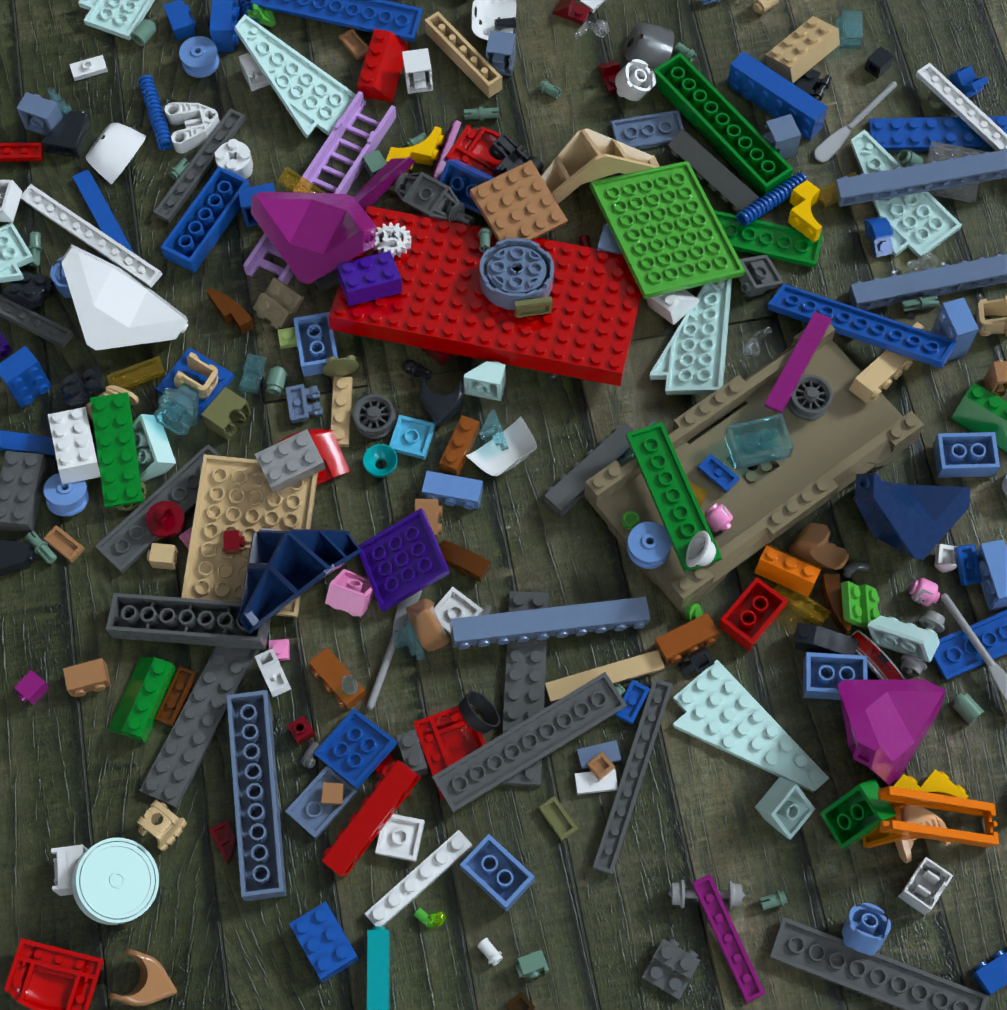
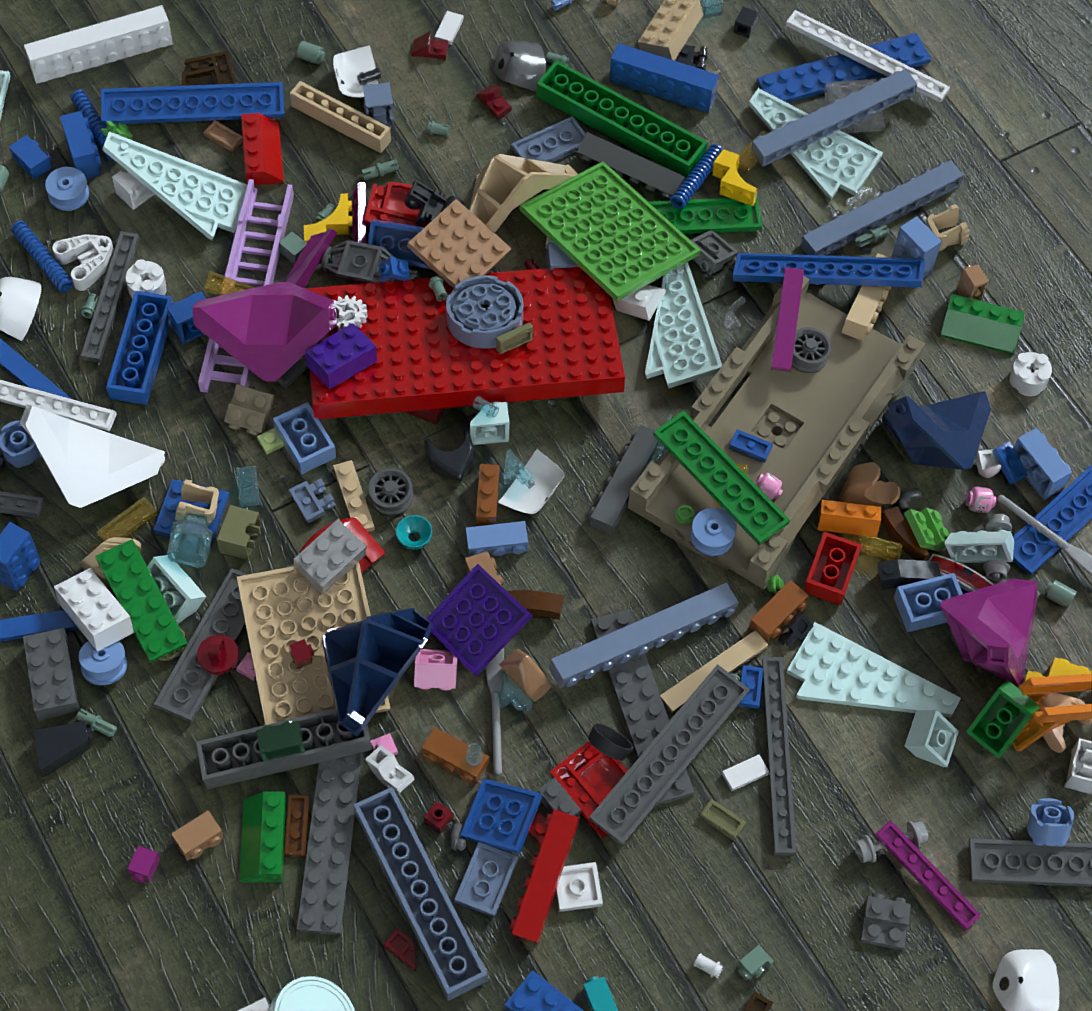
camera: 25 degrees left, 5 degrees down
medium nougat tile [43,525,85,563] -> none
black plate [60,365,107,409] -> none
tan piece [137,799,187,851] -> none
tan brick [147,543,178,570] -> none
reddish brown slope [206,288,255,335] -> none
sand green brick [265,366,287,395] -> none
medium nougat tile [321,782,344,805] -> none
olive dish [322,355,359,377] -> none
white plate [364,830,473,926] -> none
medium azure plate [389,415,436,459] -> none
white piece [402,48,433,94] -> none
black axle [403,359,432,380] -> none
arm [414,908,446,928] -> none
white plate [434,587,483,635] -> none
medium blue brick [460,834,535,912] -> none
clear plate [575,20,610,38] -> none
sand blue tile [577,740,621,770] -> none
medium nougat tile [586,752,615,781] -> none
white brick [615,59,656,101] -> none
white hat [686,531,716,567] -> none
clear light blue brick [724,414,794,470] -> none
sand green pin [759,890,788,911] -> none
sand blue piece [763,114,801,159] -> none
light grey piece [814,81,897,163] -> none
blue brick [864,216,894,258] -> none
sand green brick [897,149,923,168] -> none
medium blue brick [933,432,1000,478] -> none
blue brick [948,65,988,98] -> none
none -> clear green brick [256,721,306,761]
none -> blue bracket [379,257,410,282]
none -> clear light blue pin [473,396,499,418]

